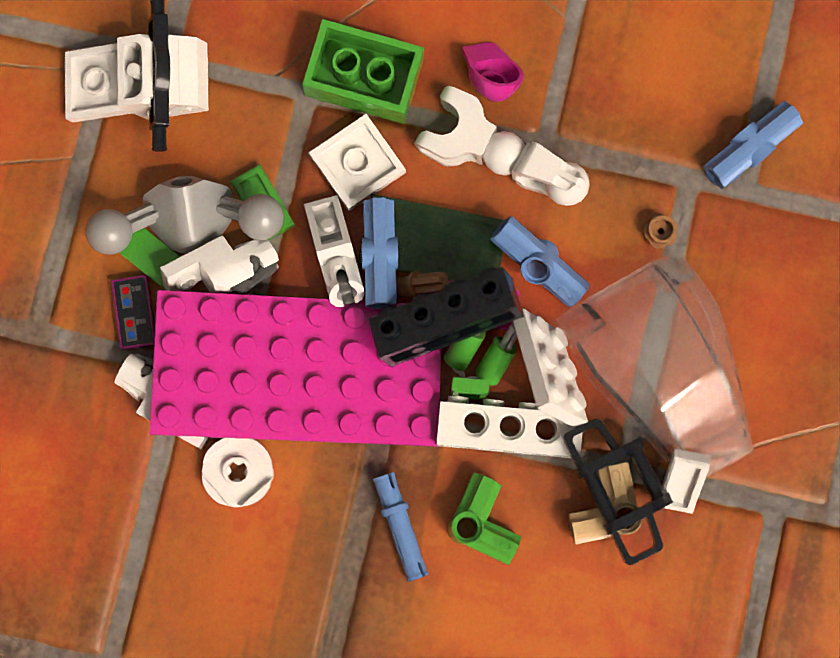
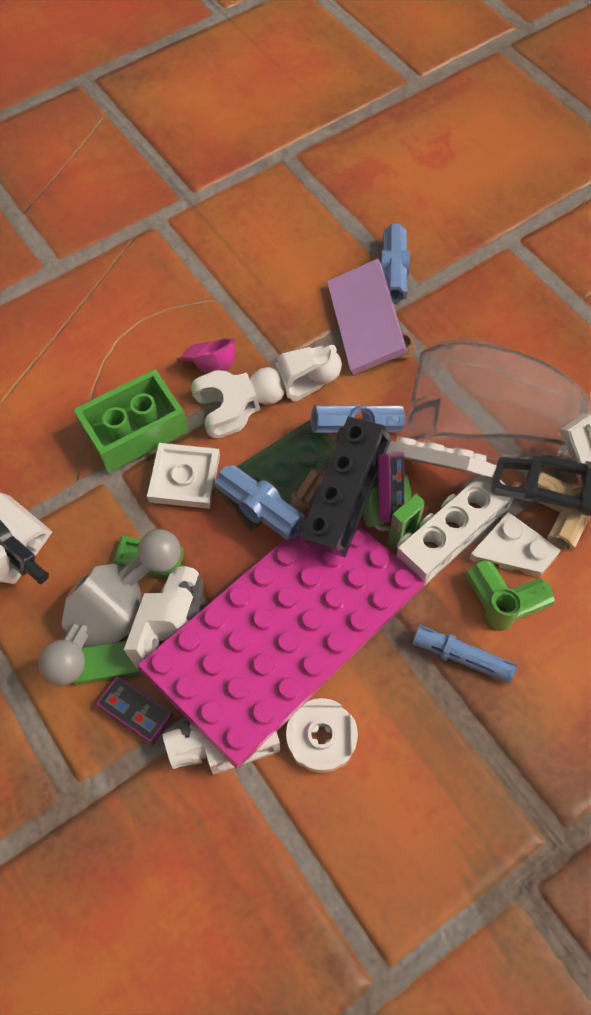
camera: 45 degrees left, 20 degrees down
white plate [304,195,365,307] -> none
none -> lavender tile [327,259,408,375]
none -> tile [378,452,405,522]
none -> white wing [469,512,561,578]

